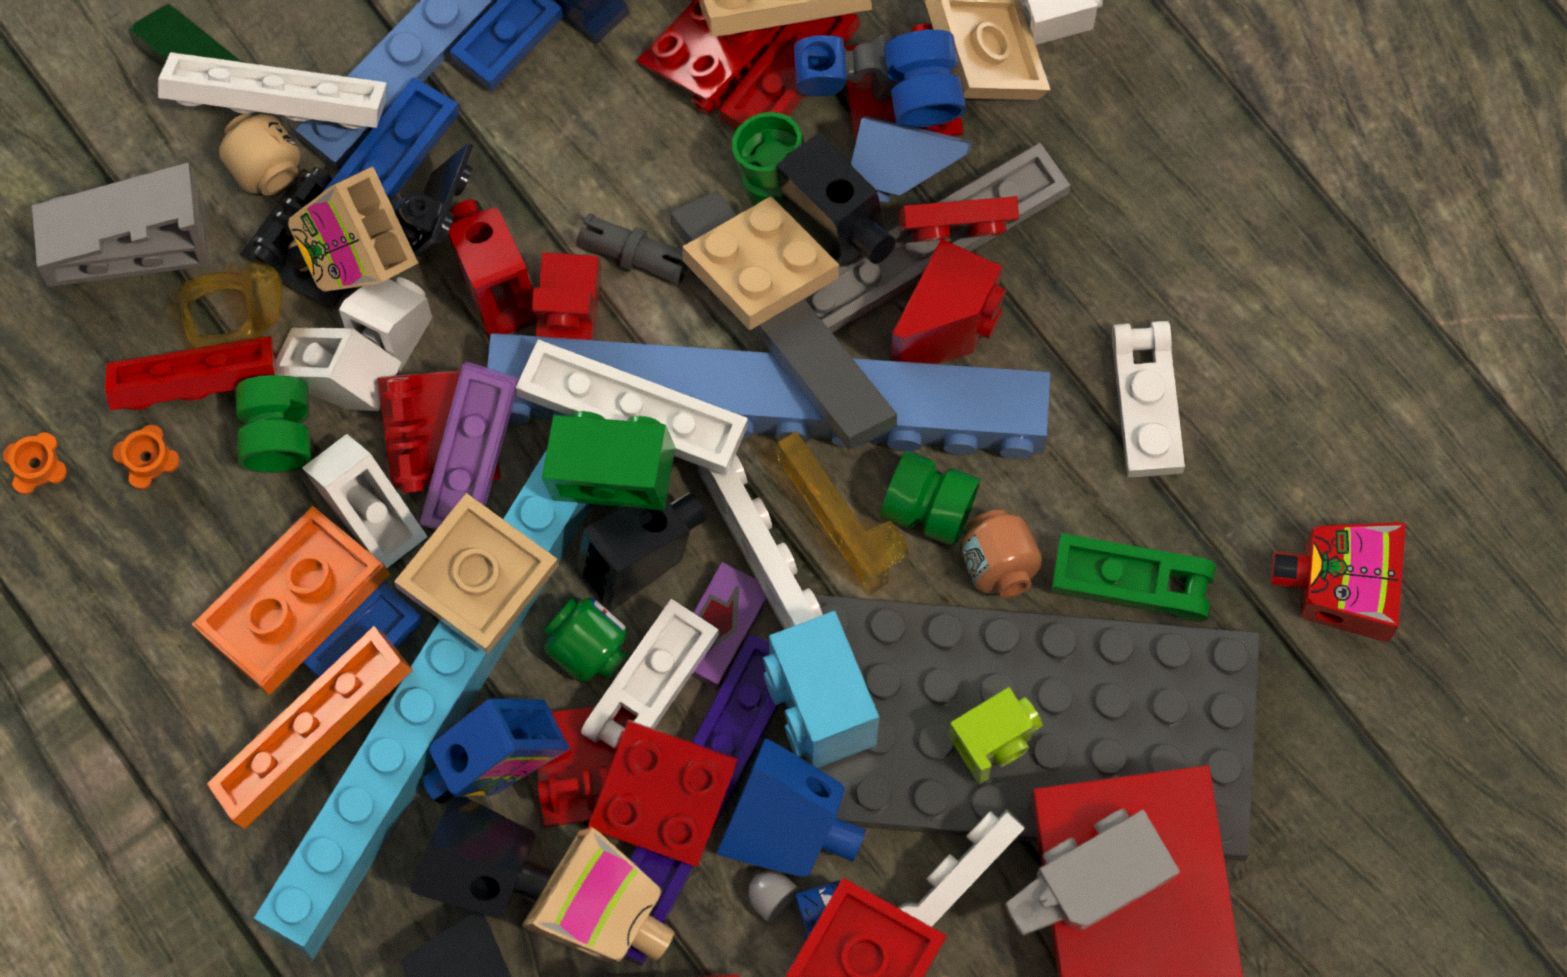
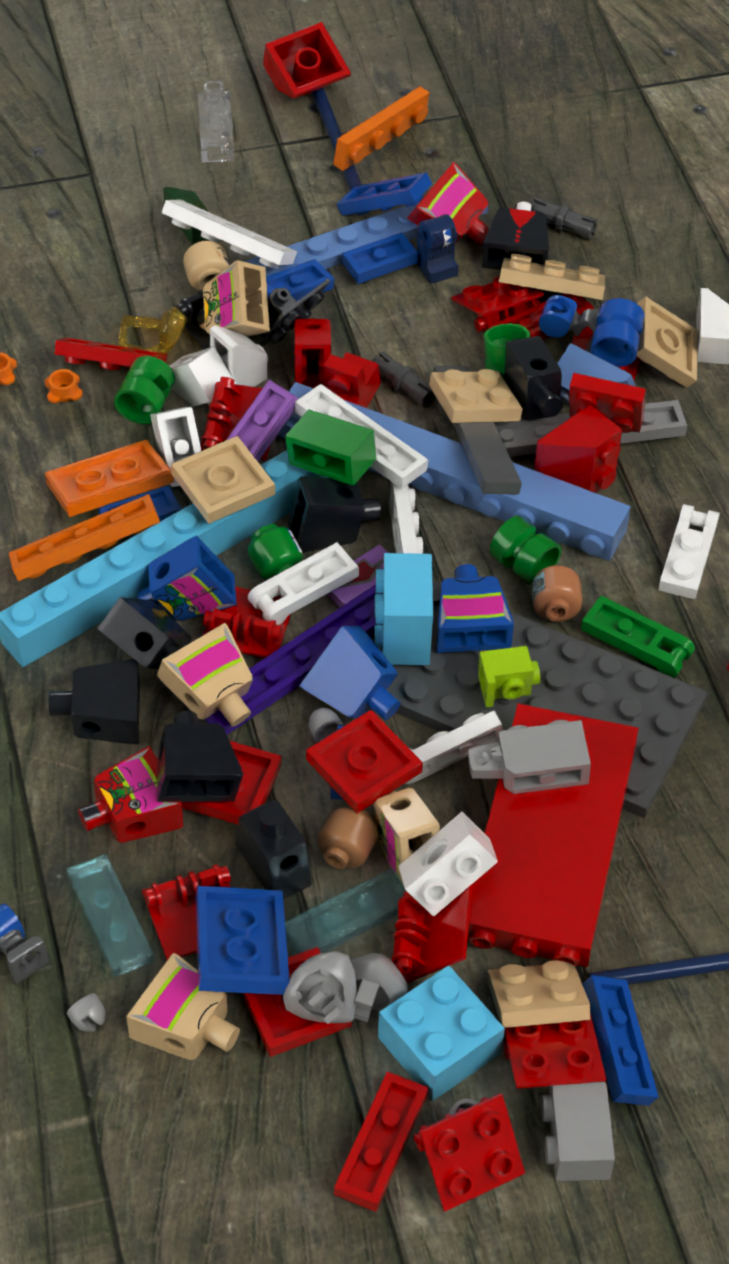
camera: 20 degrees right, 20 degrees down
light grey wedge [32,162,212,287] -> none
red hinge [587,720,738,867] -> none
clear yellow hinge [778,431,909,595] -> none
none -> blue torso [436,564,514,653]

